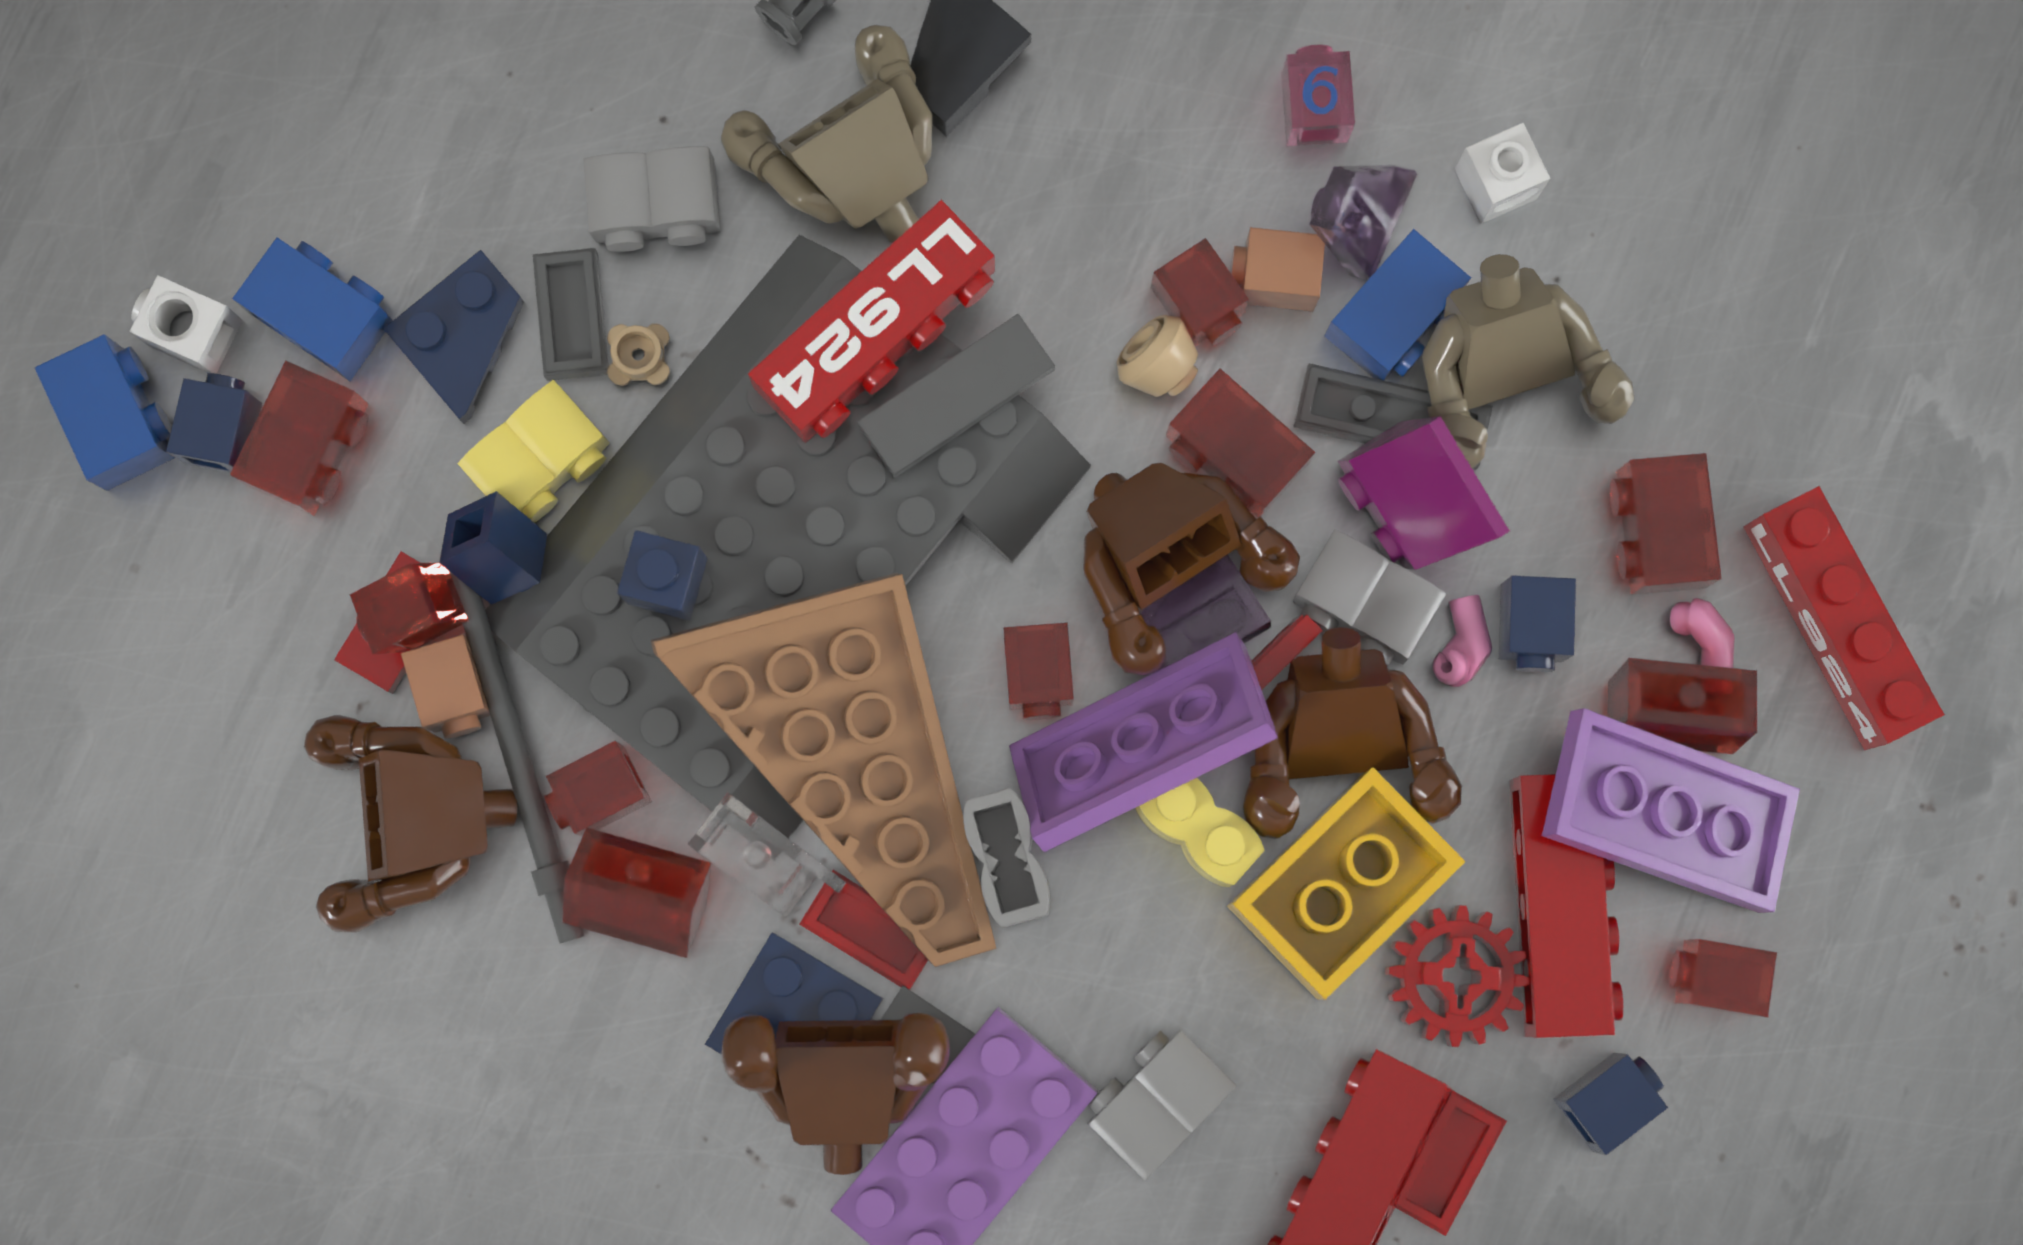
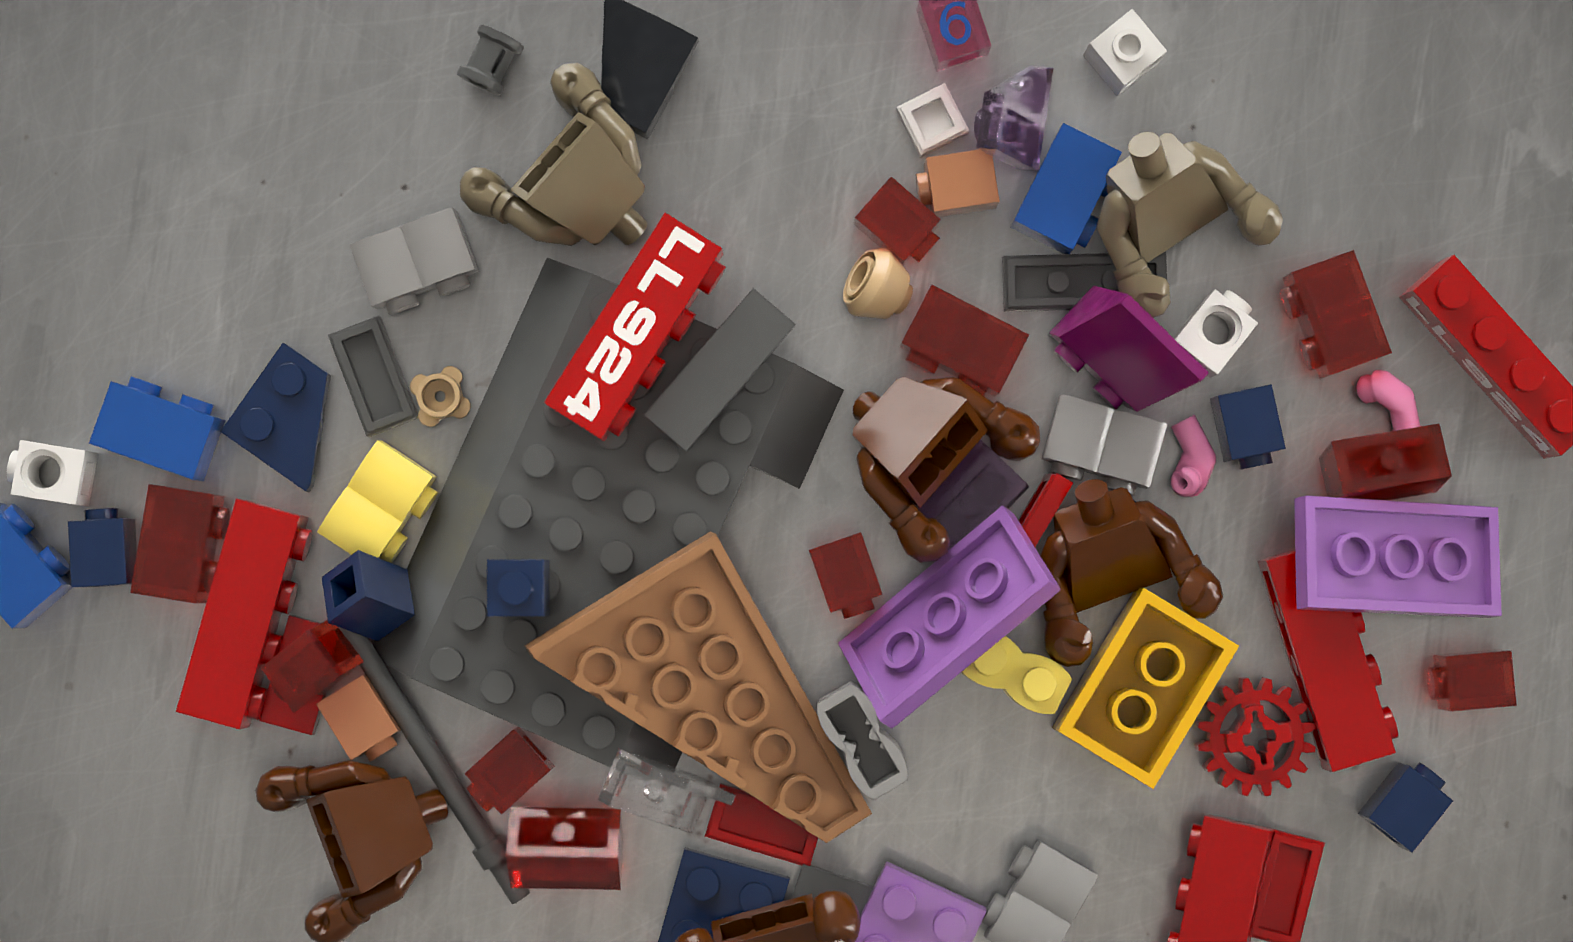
camera: 15 degrees left, 5 degrees up
none -> red brick [176,498,313,730]
none -> white tile [896,83,969,158]
none -> white brick [1173,289,1258,379]

